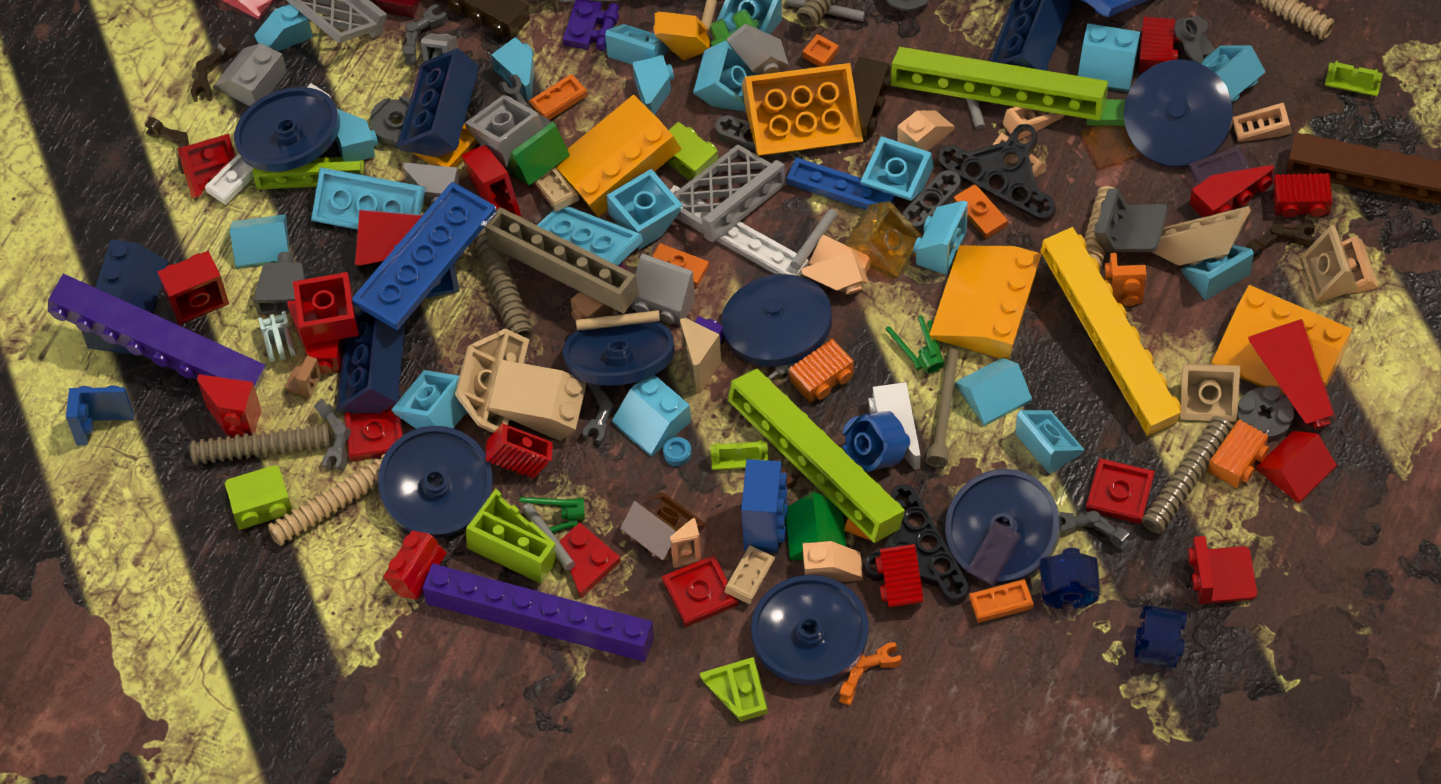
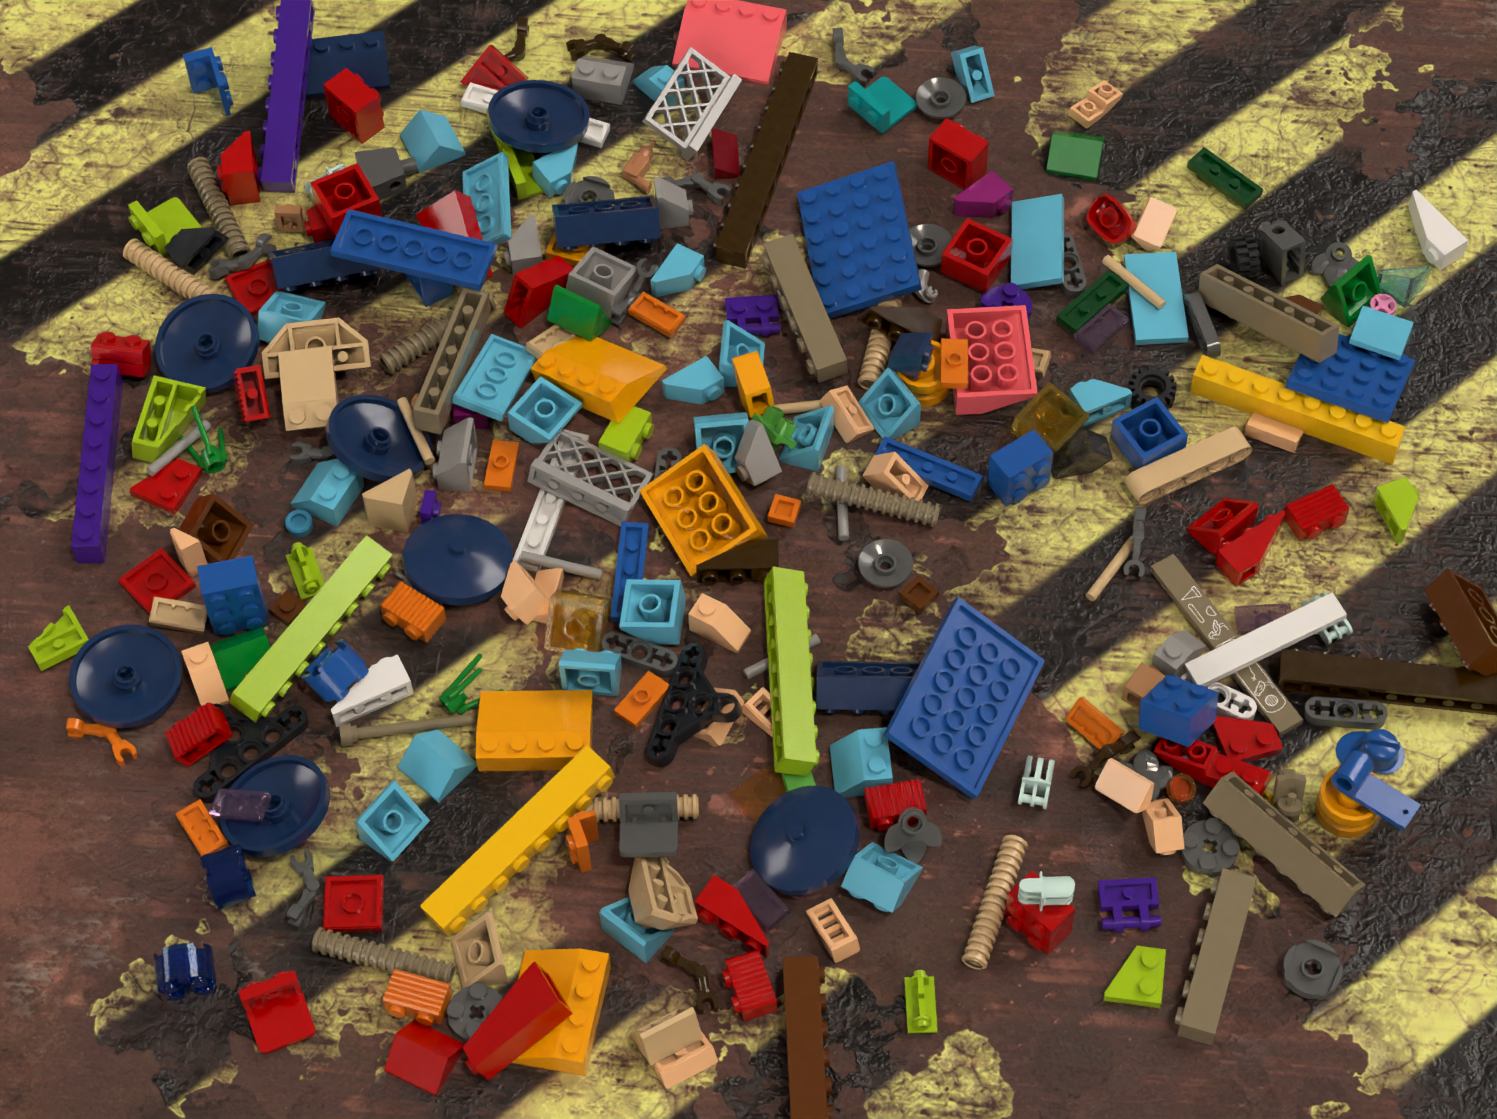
camera: 70 degrees right, 0 degrees up
none -> black slope [164,227,229,275]
none -> nougat piece [622,140,656,194]

